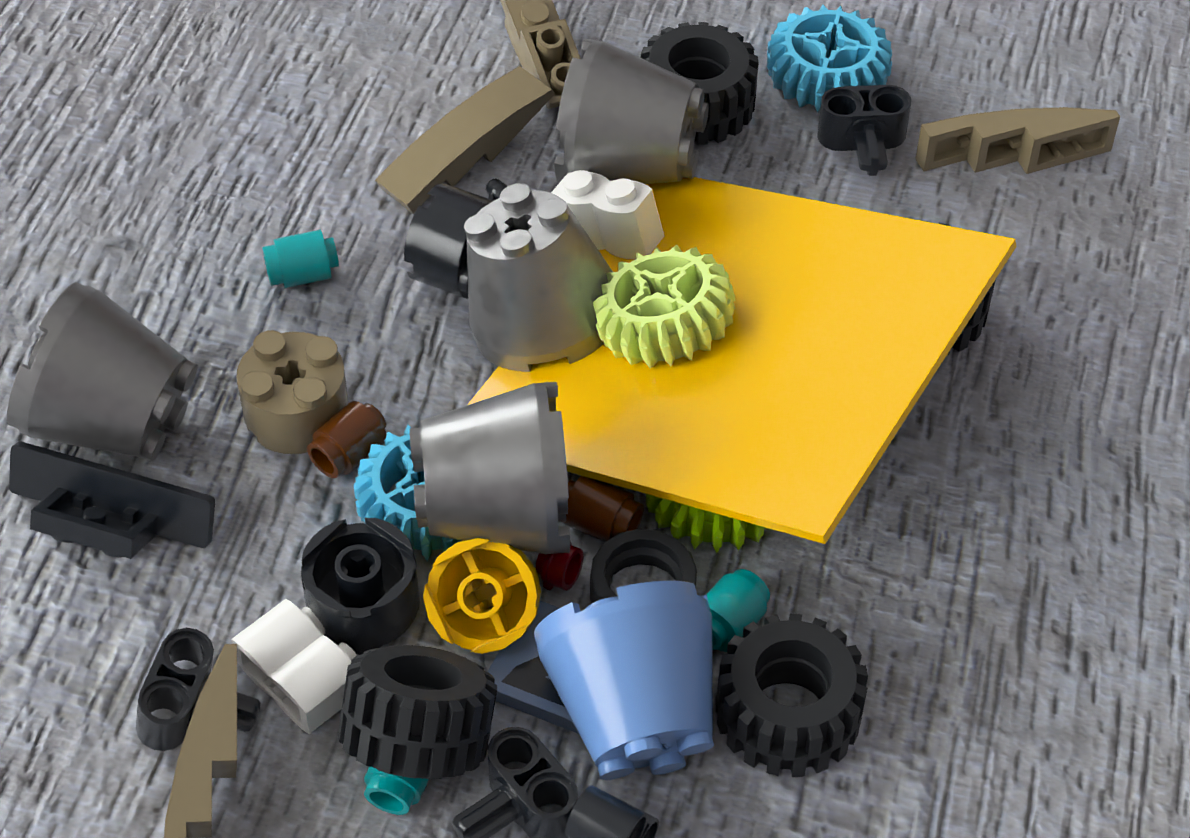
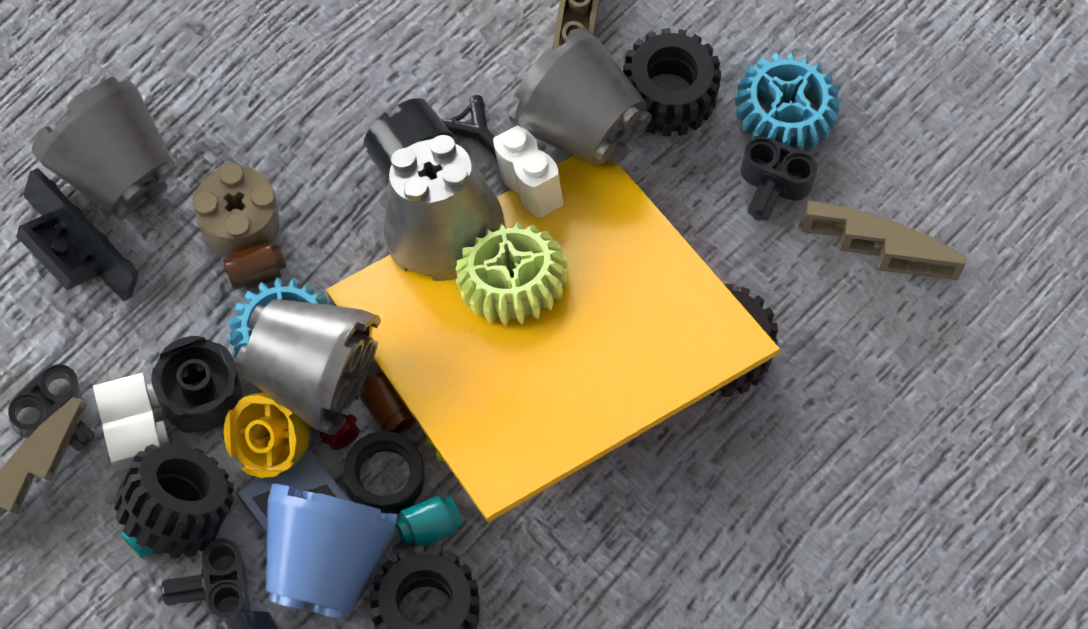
camera: 25 degrees right, 15 degrees up
teal brick [262,229,339,289] -> none
dark tan slope [375,66,555,214] -> none

